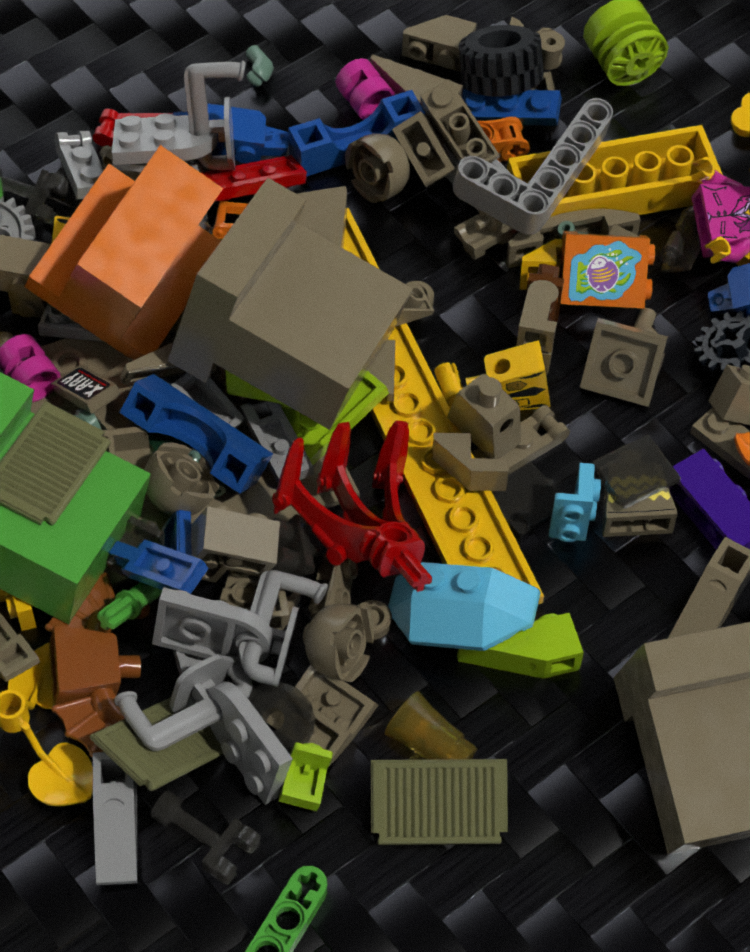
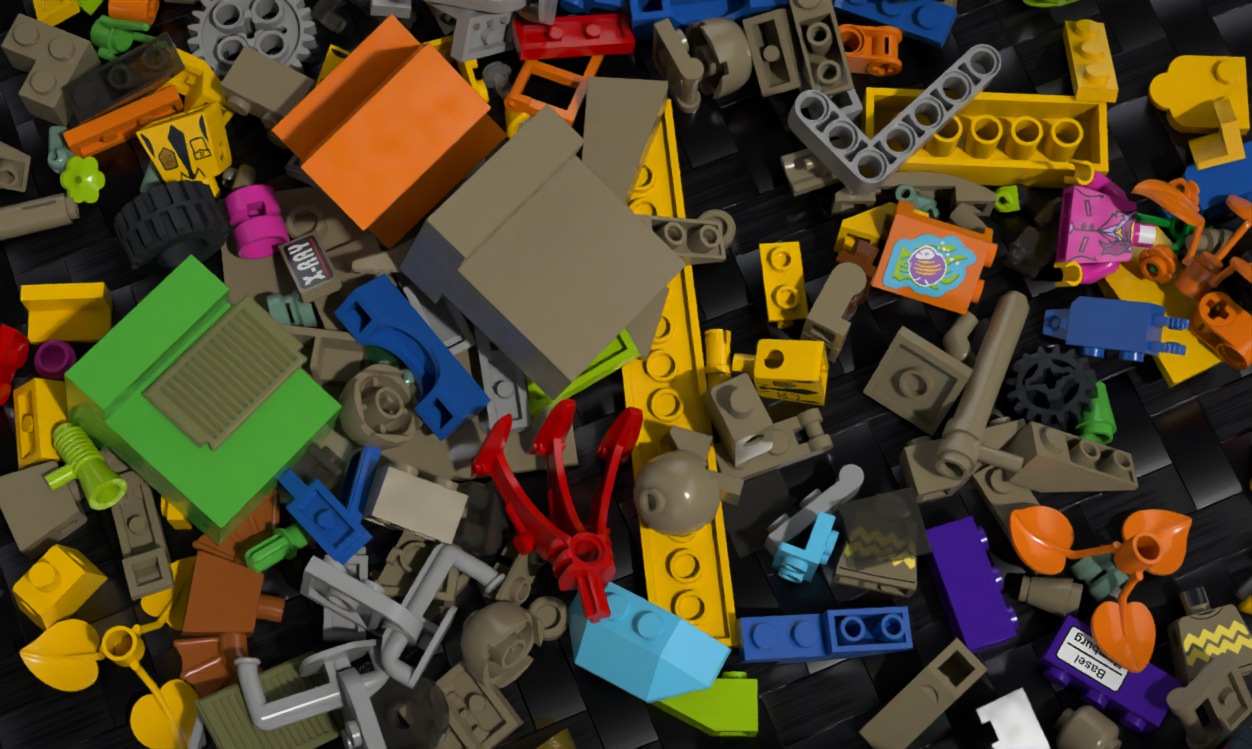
camera: 15 degrees right, 15 degrees up
none -> dark tan cylinder [633,449,720,537]
none -> dark tan plate [652,18,704,113]
none -> blue slope [736,606,913,664]
none -> yellow hinge [759,241,809,328]
none -> light grey plate [764,464,864,558]
none -> dark tan slope [899,417,1026,505]
none -> dark tan cylinder [934,291,1030,481]
none -> arm [994,184,1052,222]
none -> yellow plate [1062,19,1119,103]

